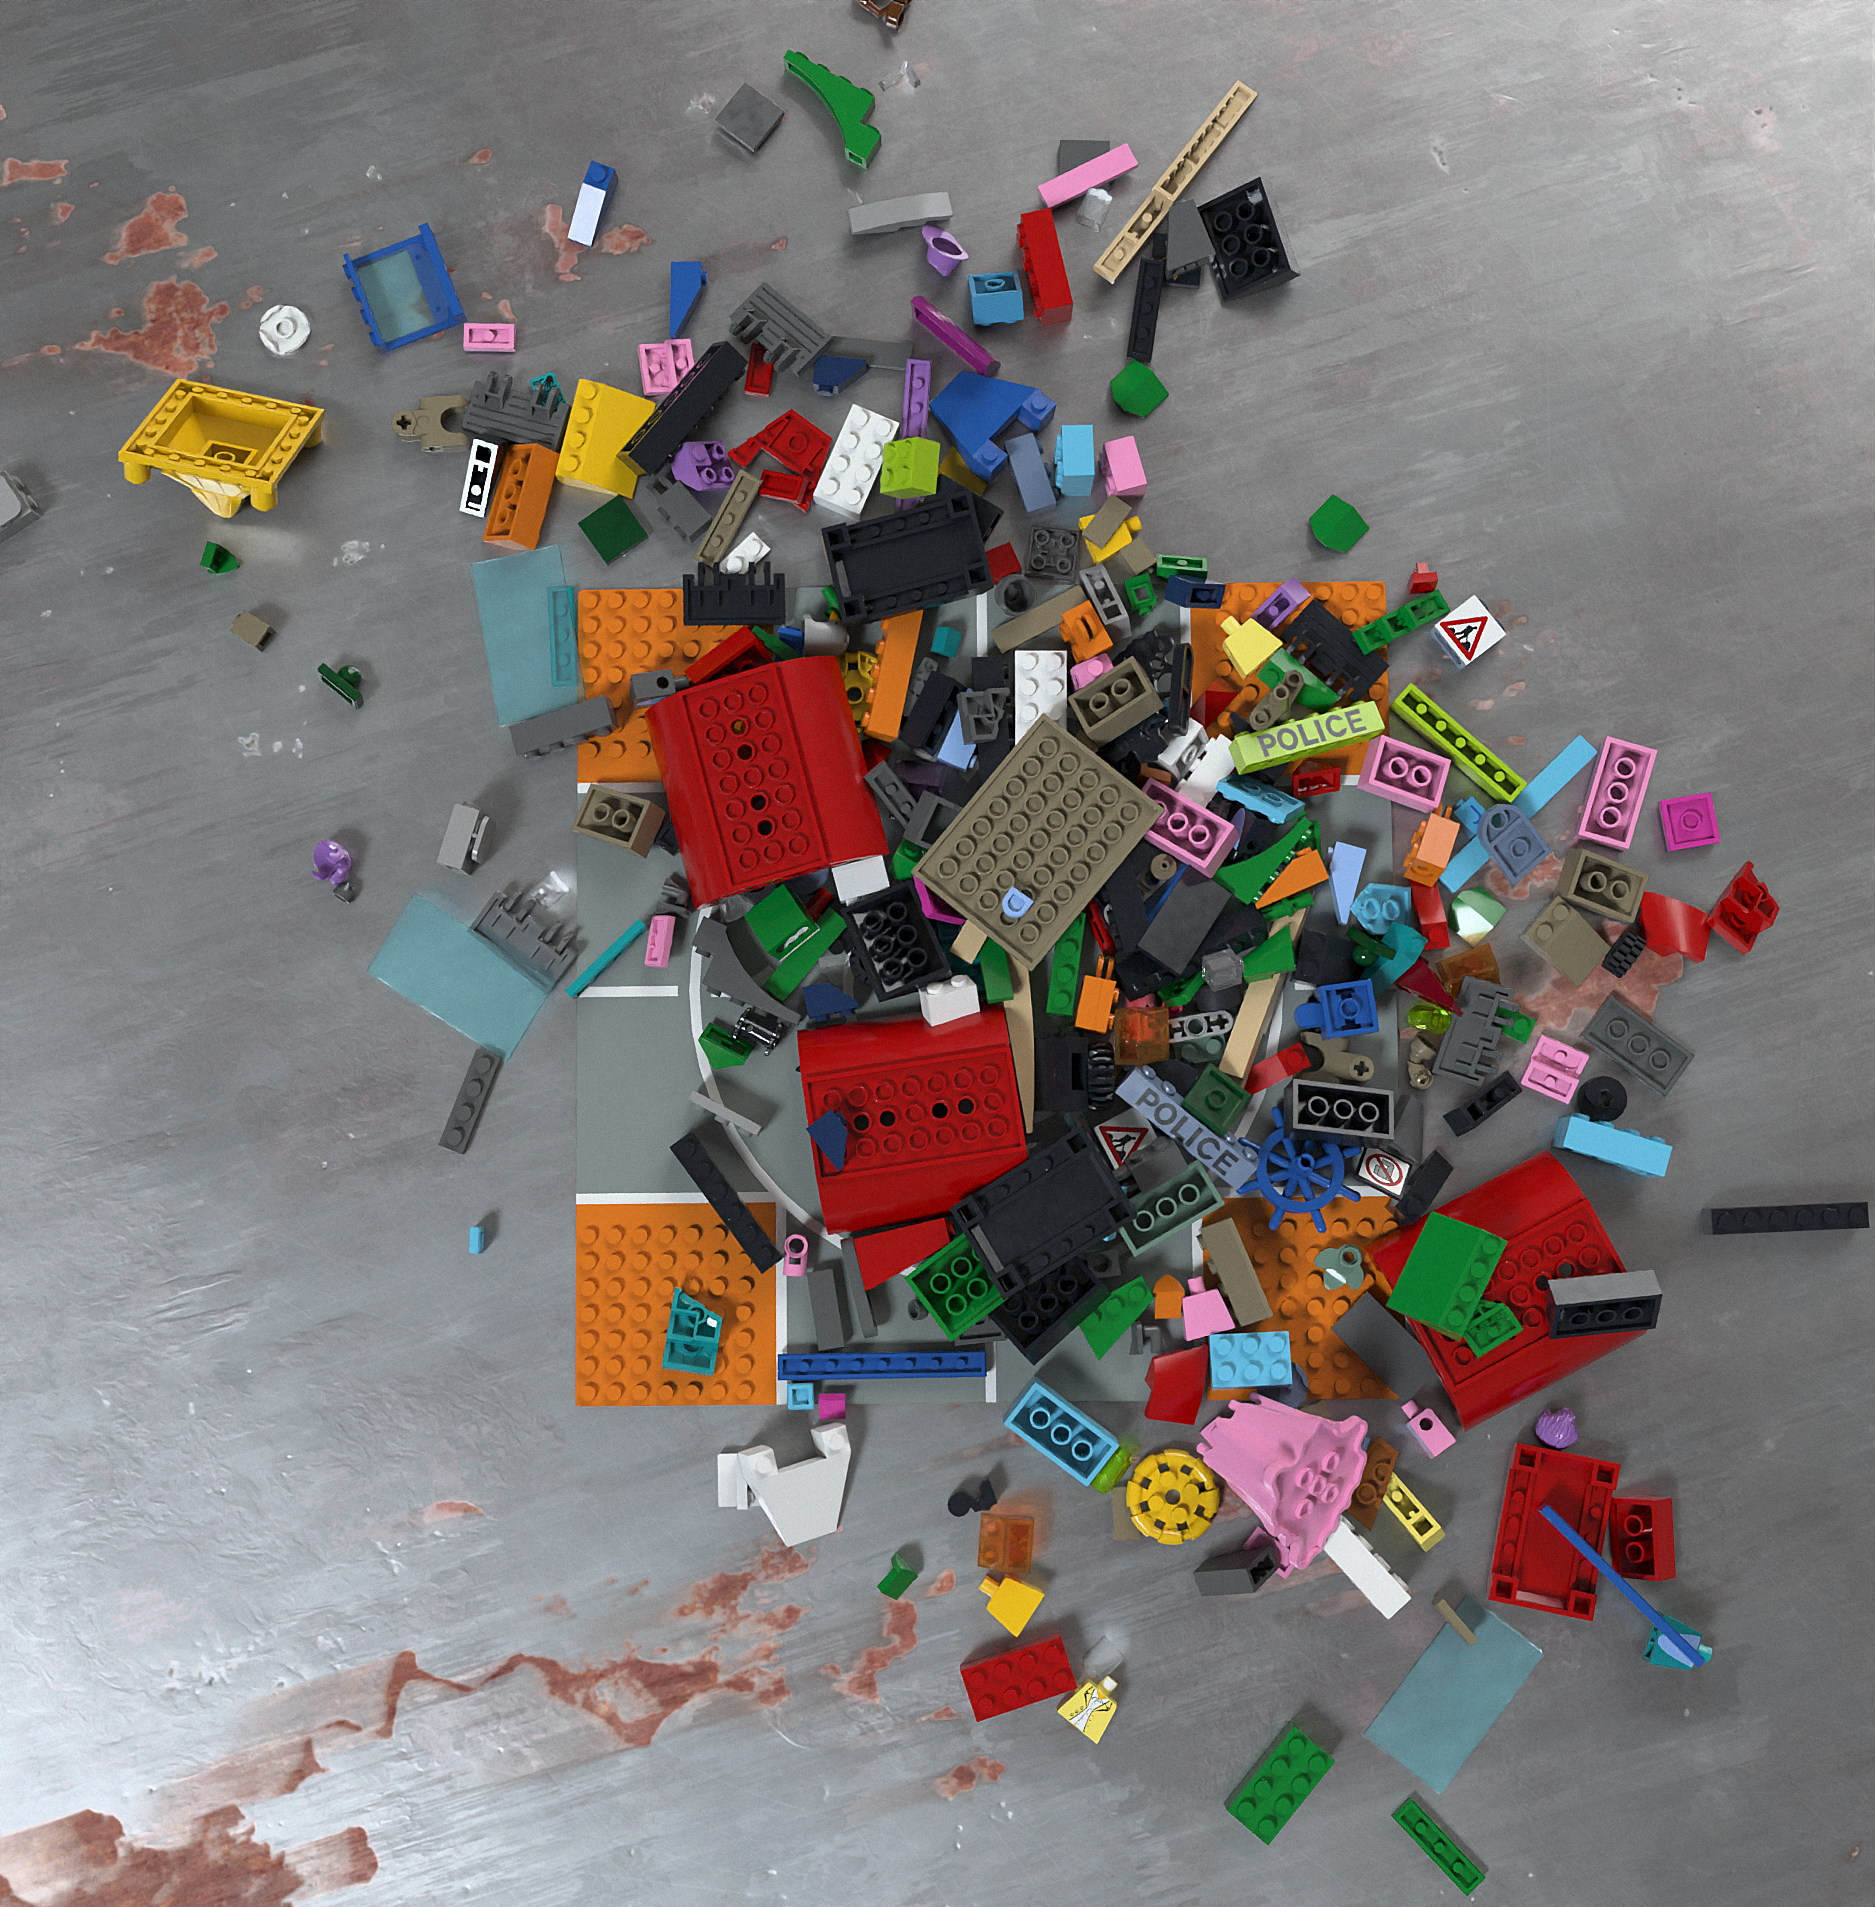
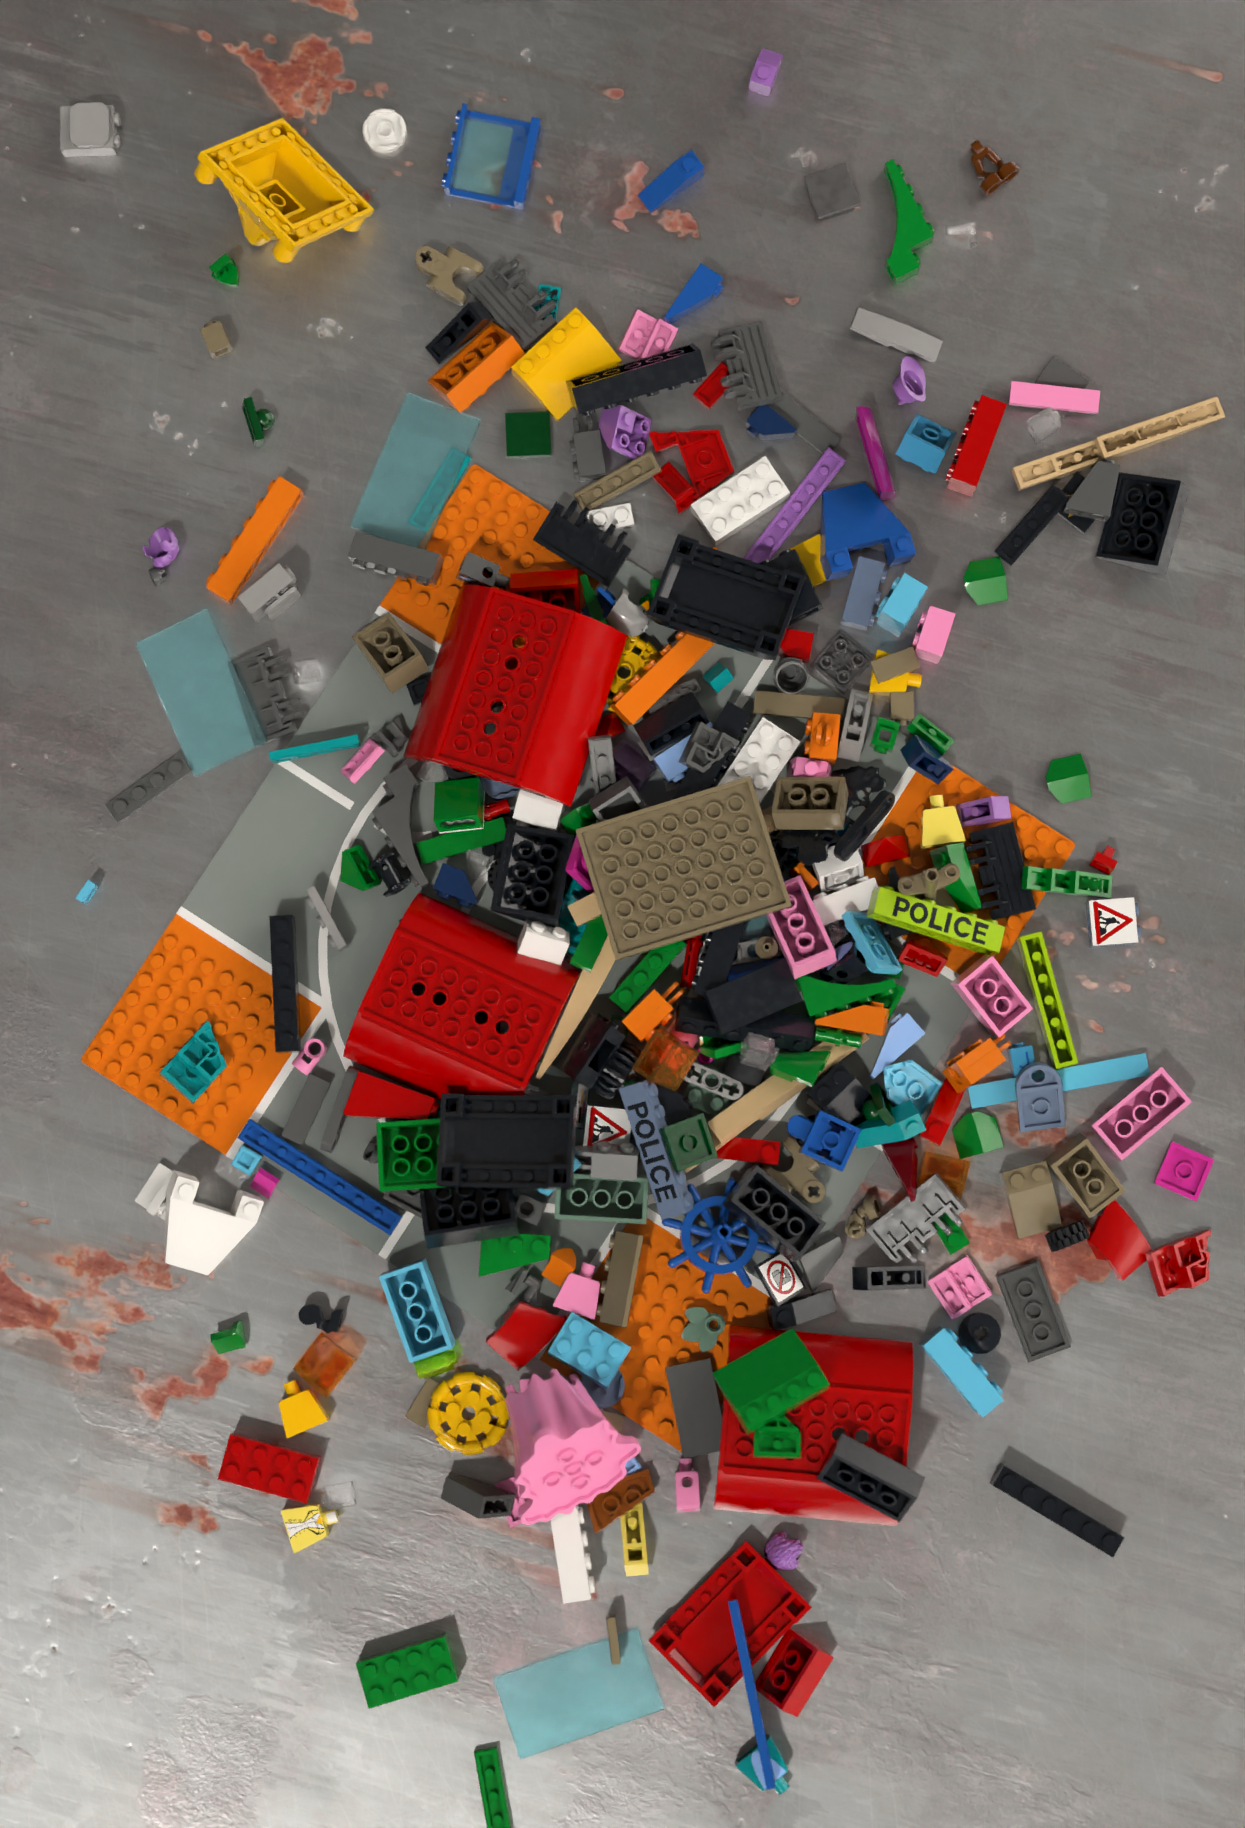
camera: 35 degrees right, 0 degrees up
bright pink plate [463,323,516,352] -> none
dark blue slope [806,1110,849,1172] -> none
lime brick [880,437,940,500] -> none
light blue tile [1002,886,1034,919] -> none
clear neon green head [1407,1004,1451,1035] -> none
none -> orange brick [206,476,304,605]
none -> medium lavender slope [749,48,783,97]

